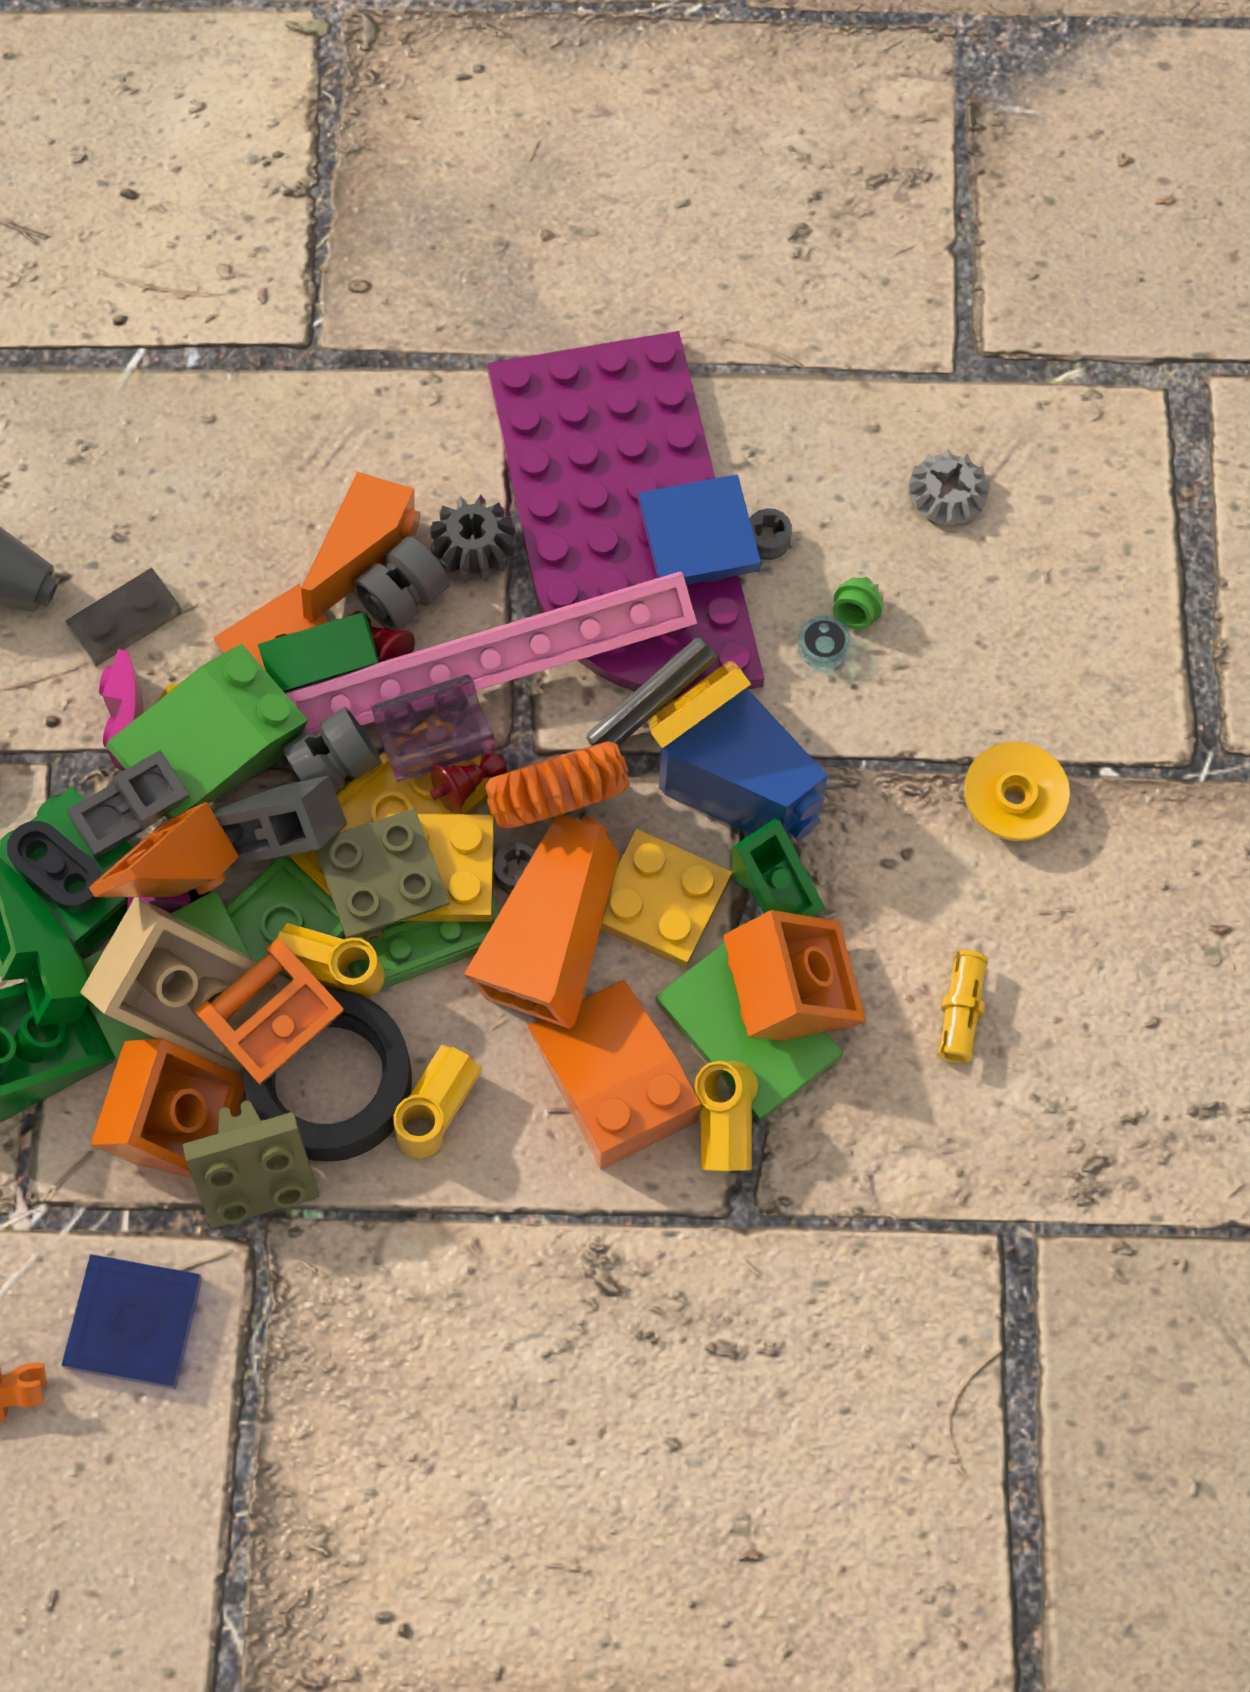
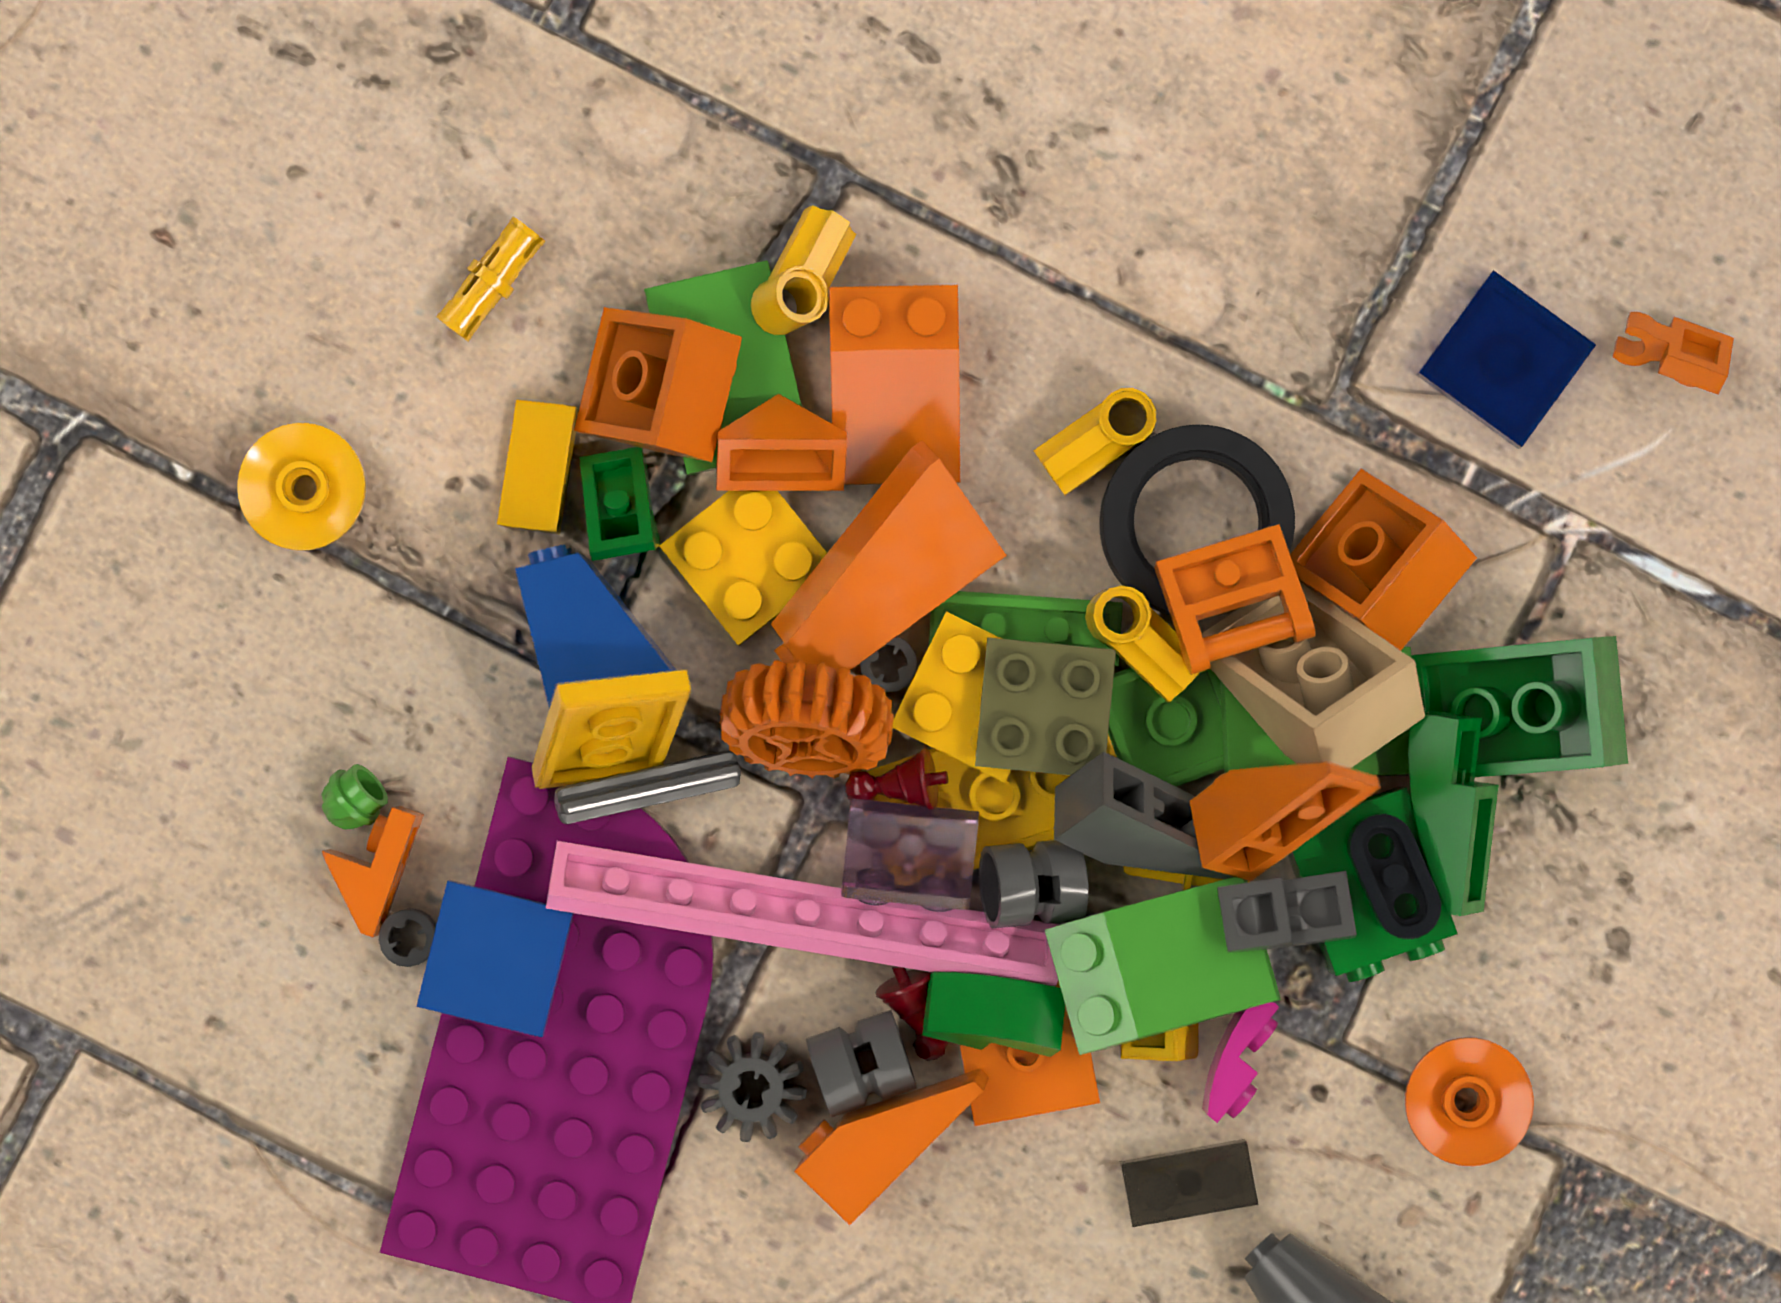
camera: 150 degrees left, 20 degrees up
olive plate [182,1101,320,1229] -> none
clear light blue tile [798,616,850,670] -> none
light grey gear [909,449,990,525] -> none
none -> orange slope [322,806,424,937]
none -> yellow slope [497,400,579,535]
none -> orange slope [716,394,847,491]

